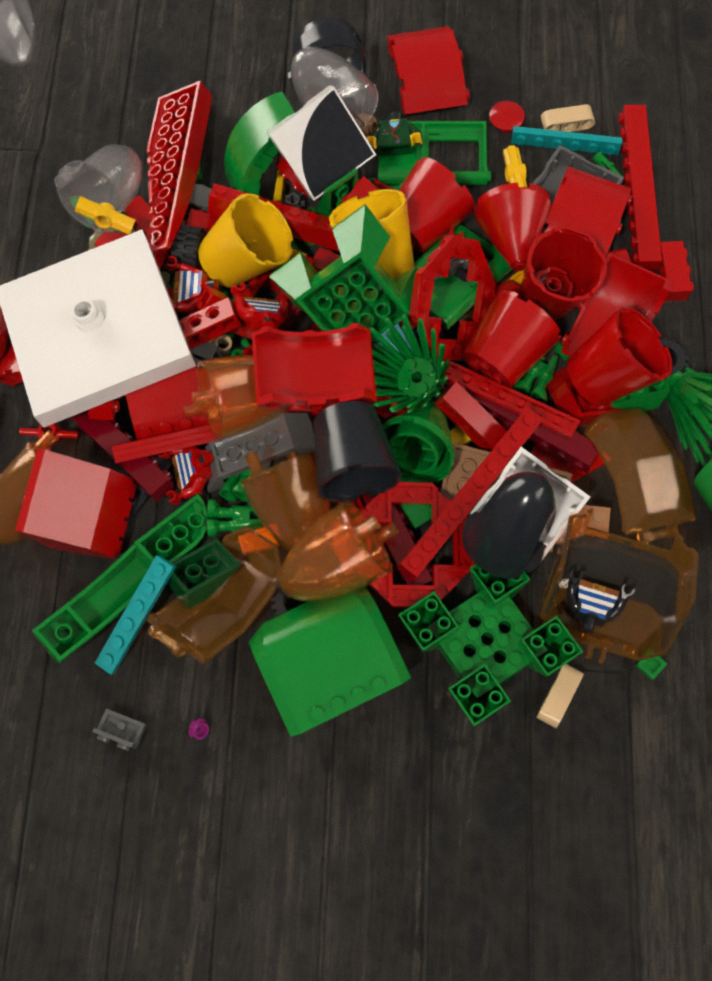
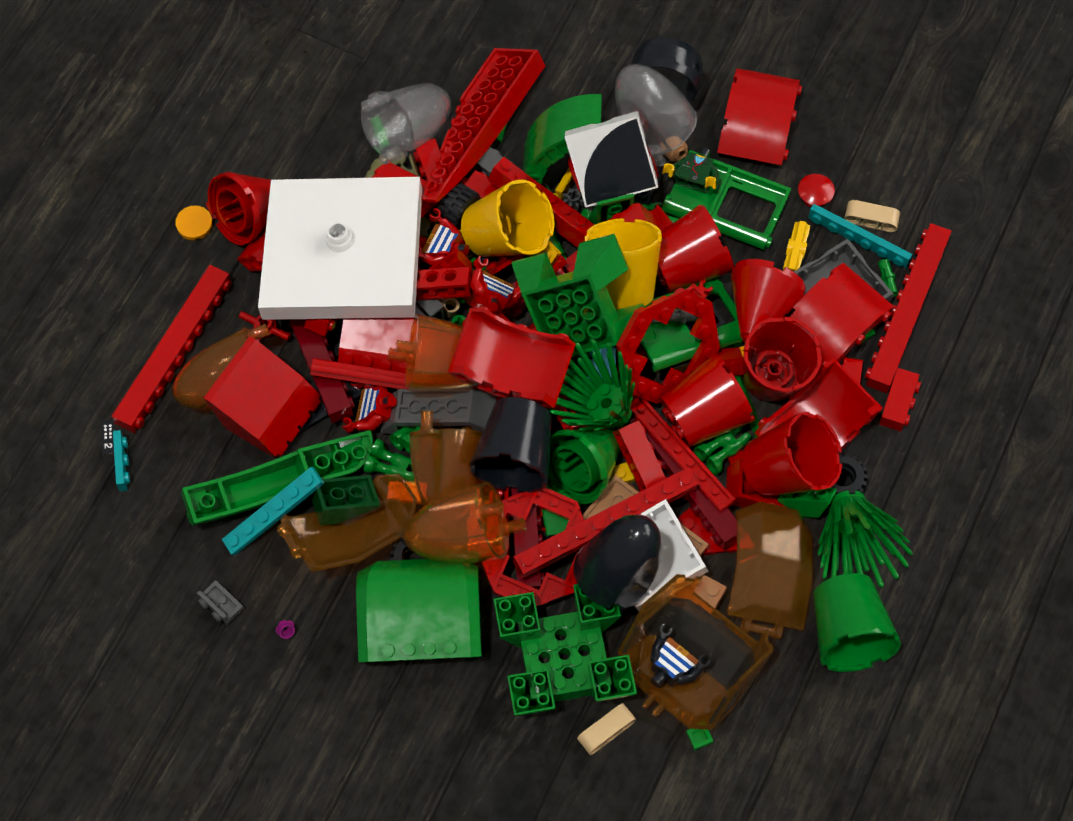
camera: 20 degrees right, 5 degrees down
yellow piece [75,196,135,235] -> none

